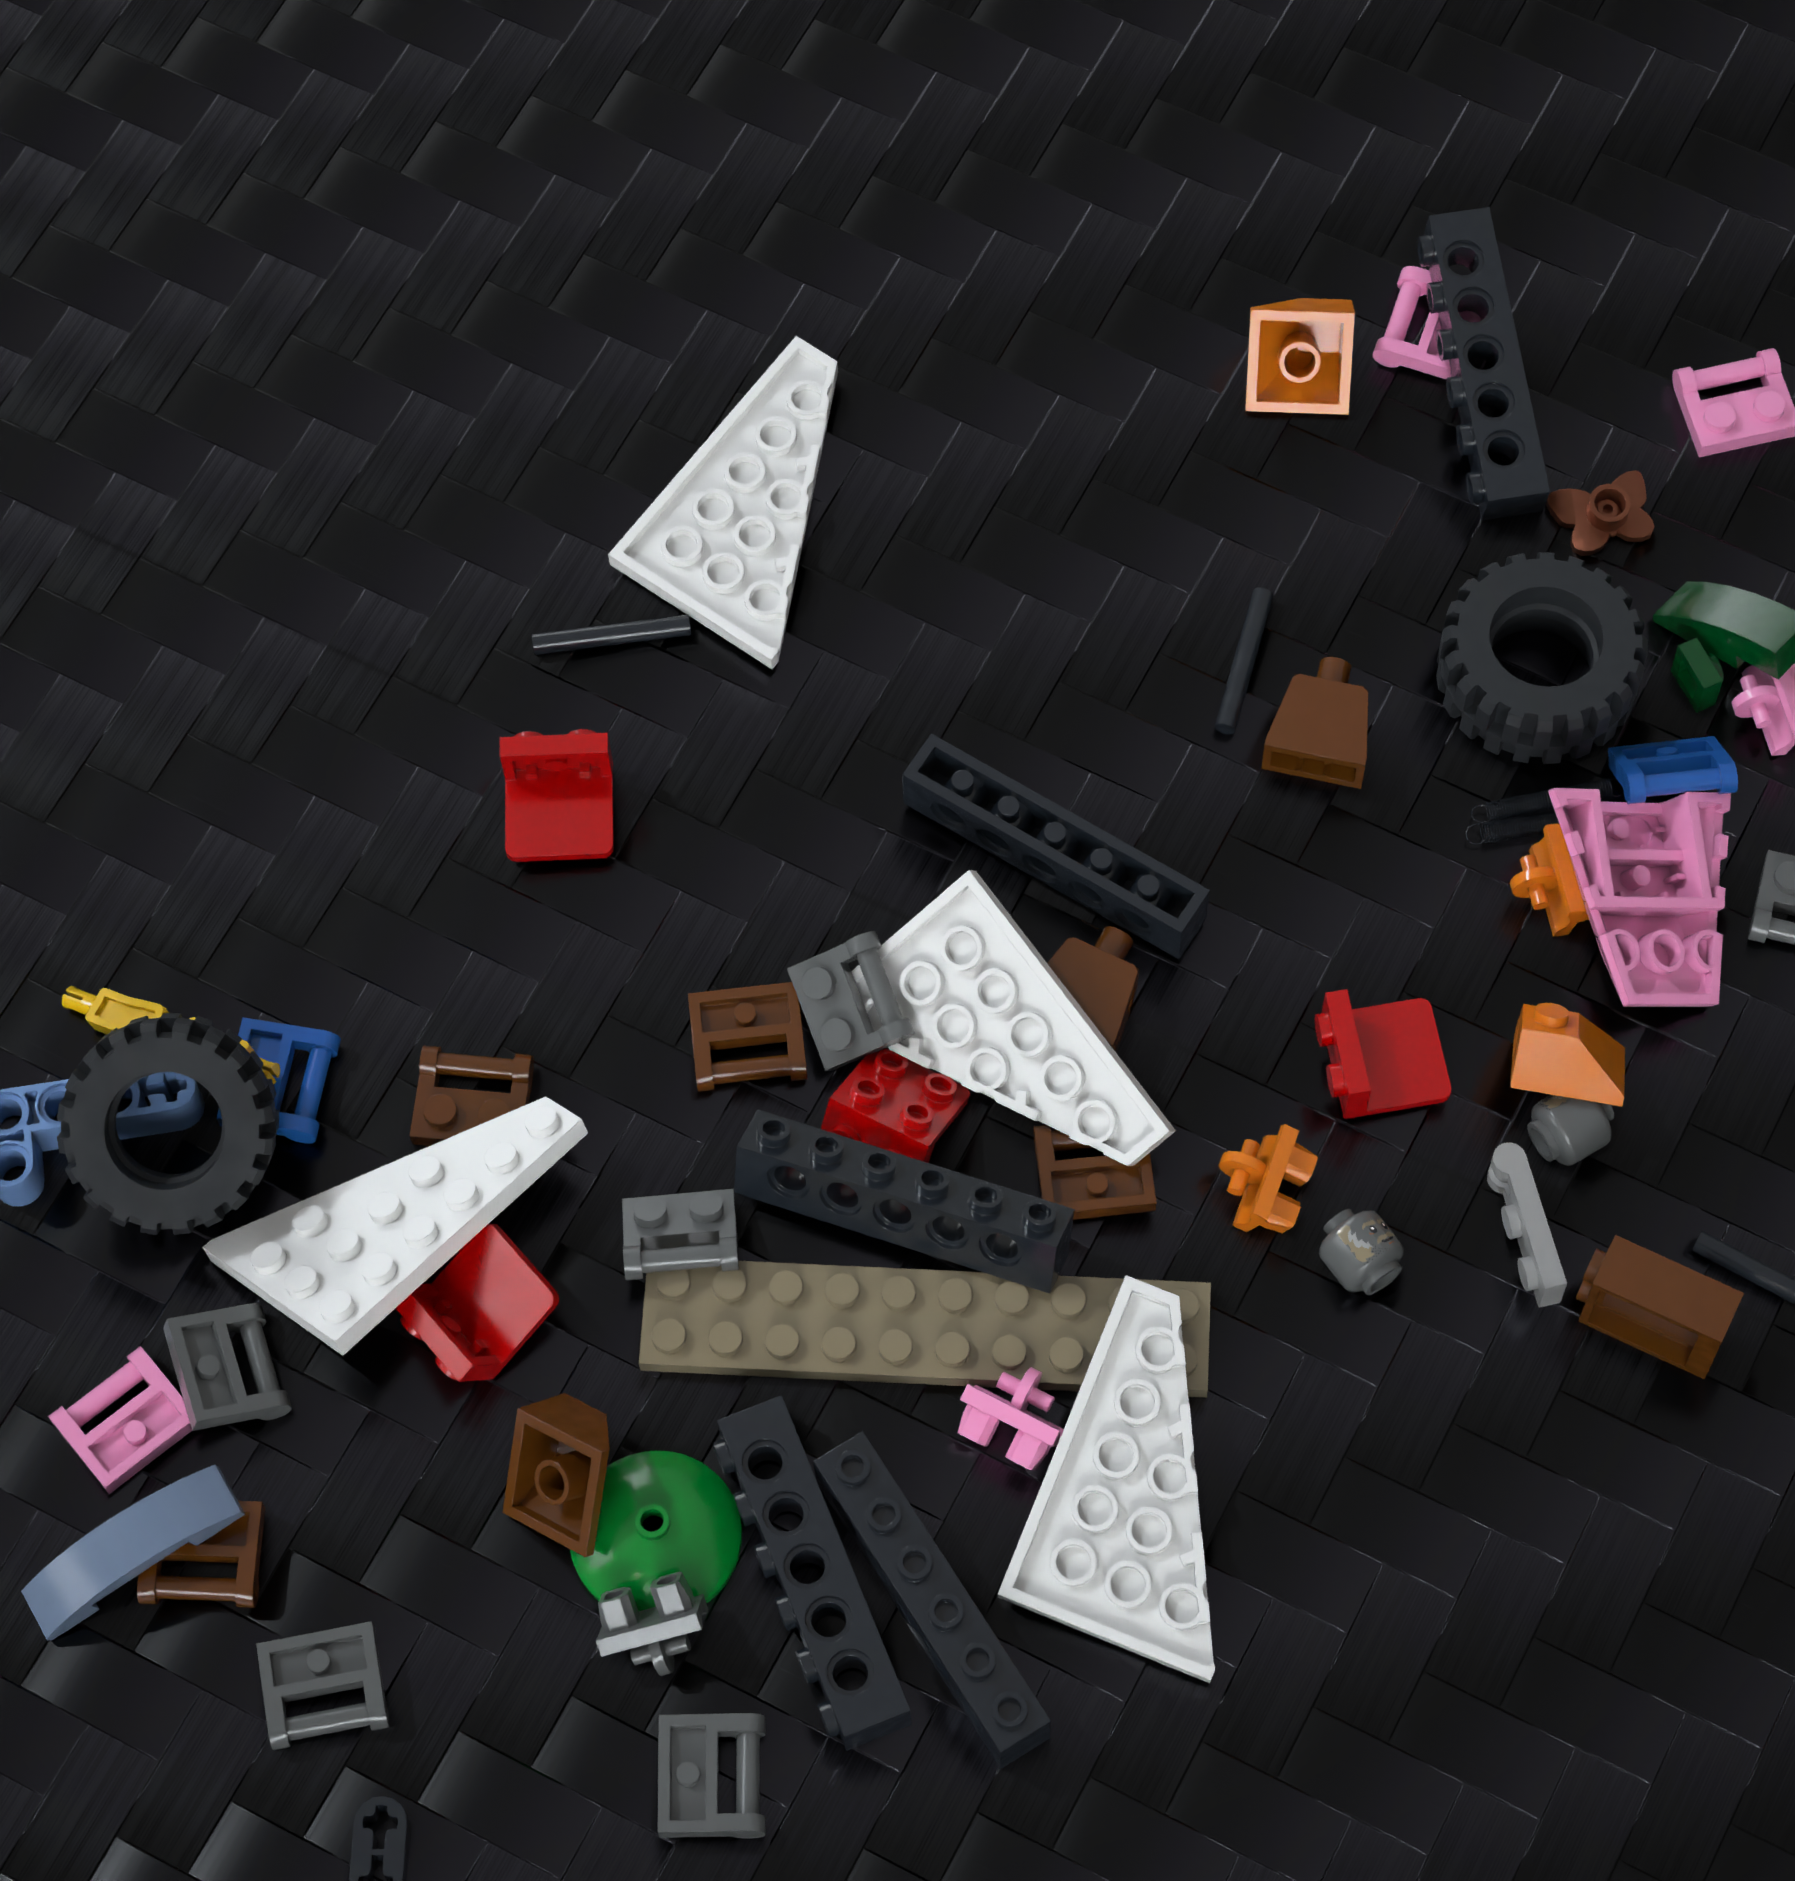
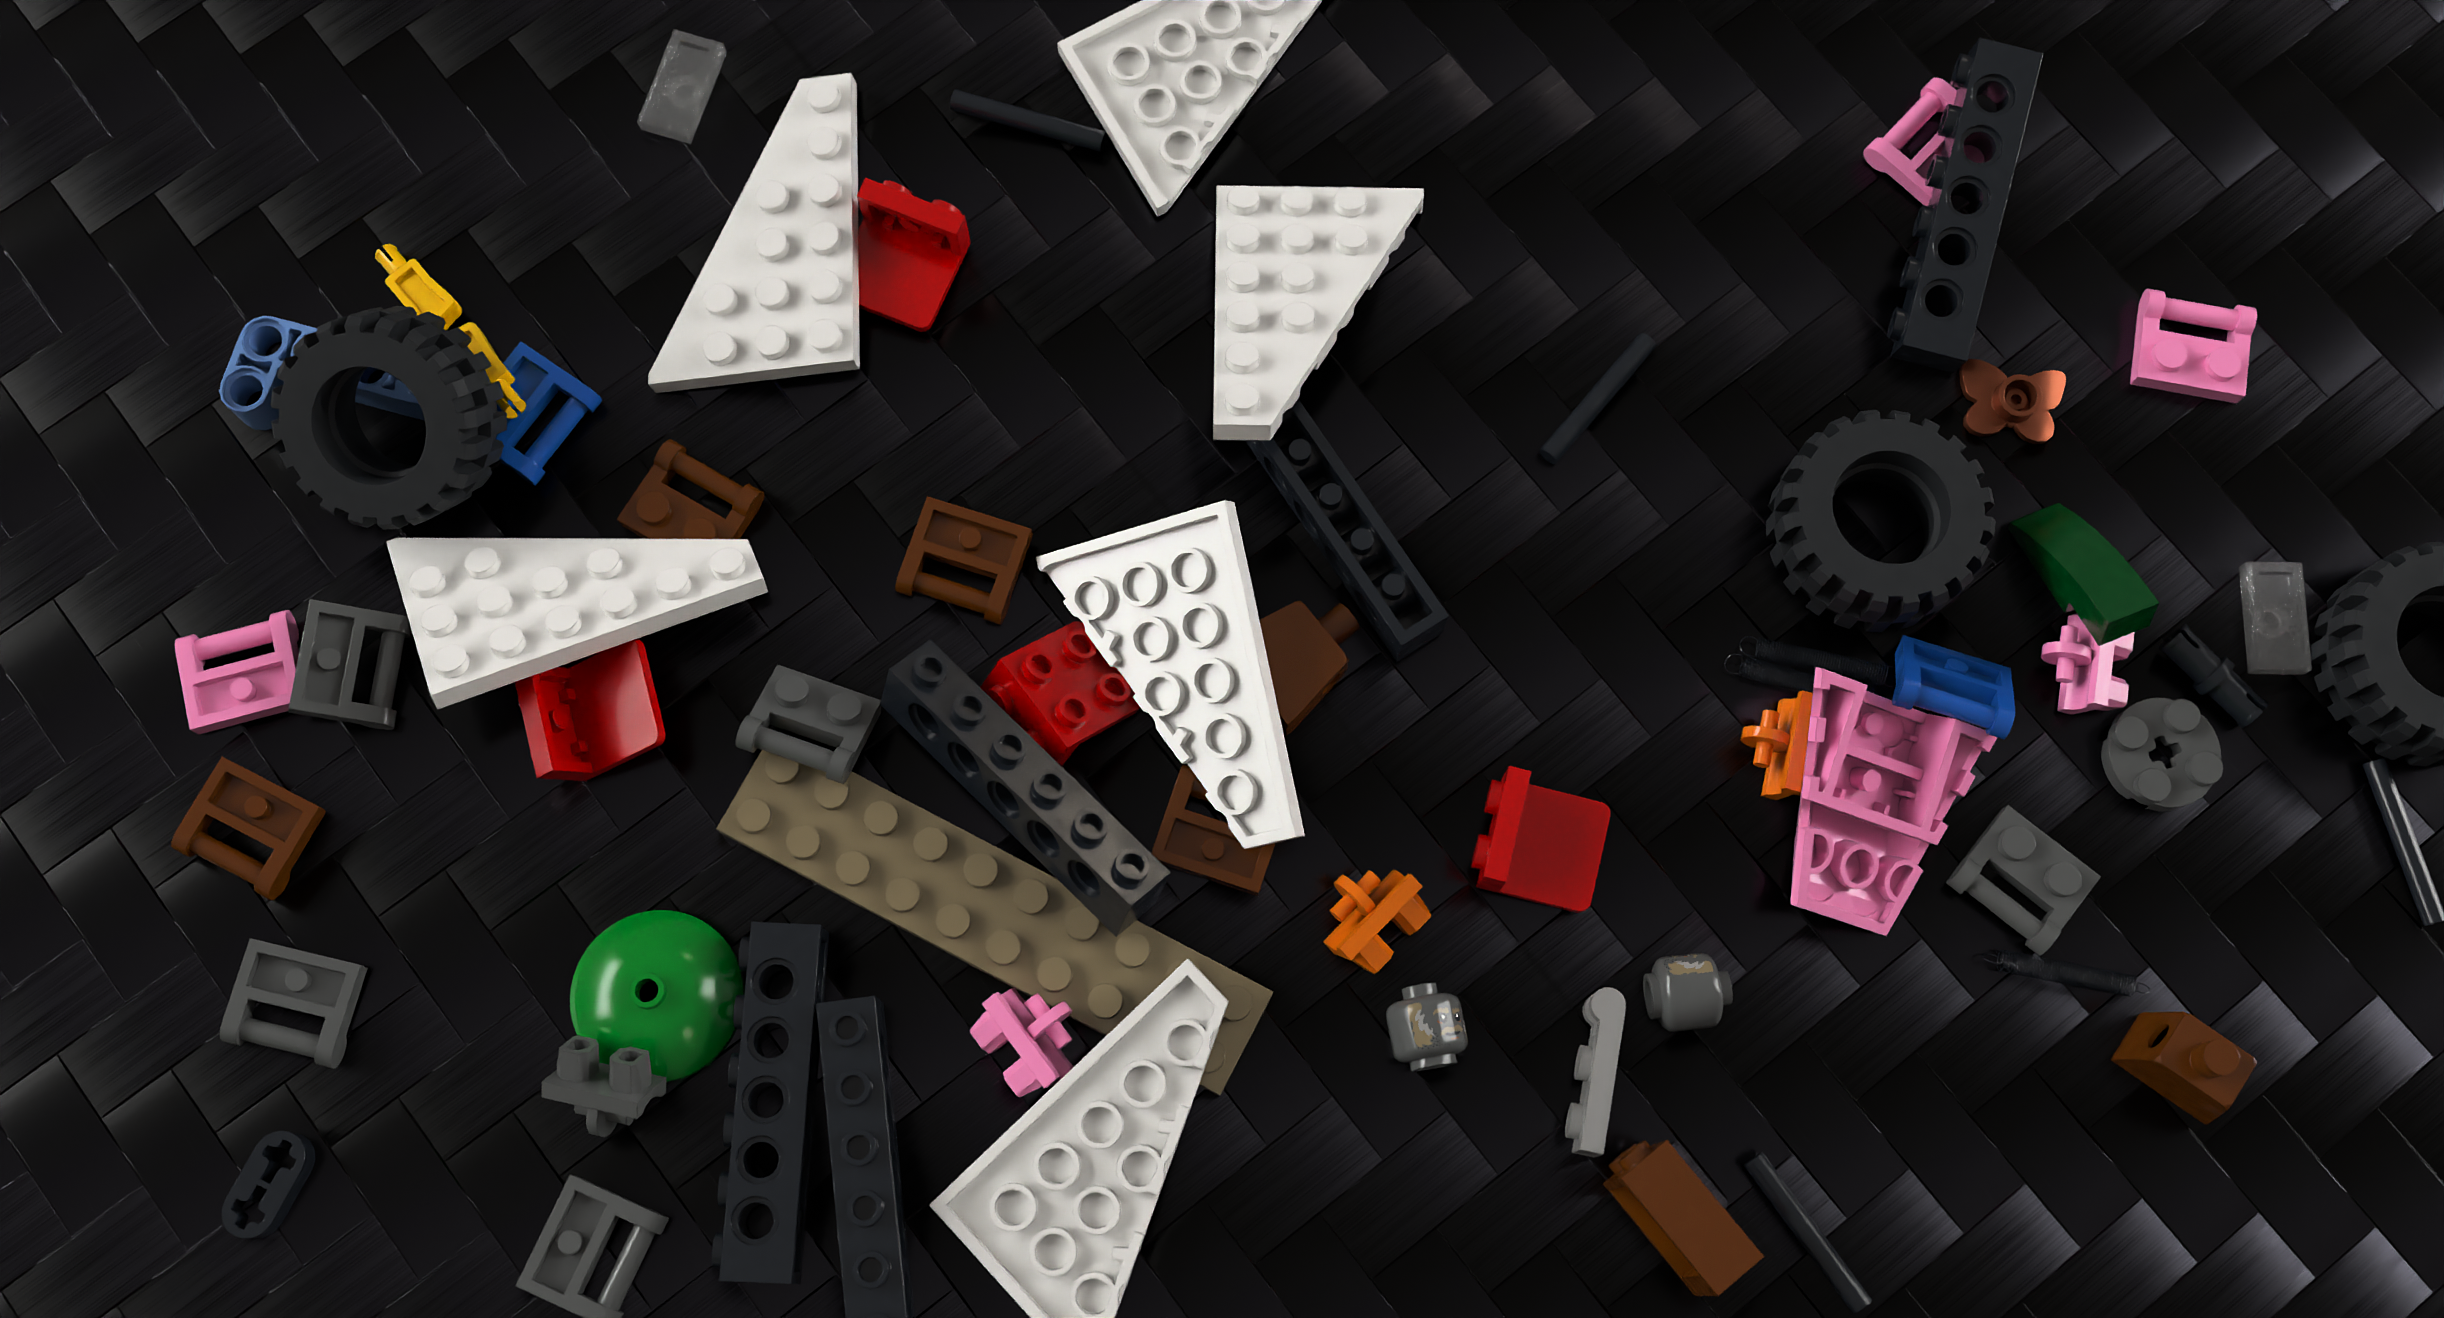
camera: 20 degrees right, 10 degrees up
sand blue slope [21,1465,245,1641] -> none
reddish brown slope [502,1393,610,1557] -> none
dark grey plate [787,931,915,1071] -> none
orange slope [1245,298,1355,415] -> none
reddish brown torso [1261,657,1368,789] -> none
orange slope [1510,1003,1625,1107] -> none
dark green plate [1671,638,1724,713] -> none
none -> clear plate [637,29,727,144]
none -> white wing [648,73,860,393]
none -> white wing [1213,185,1424,440]

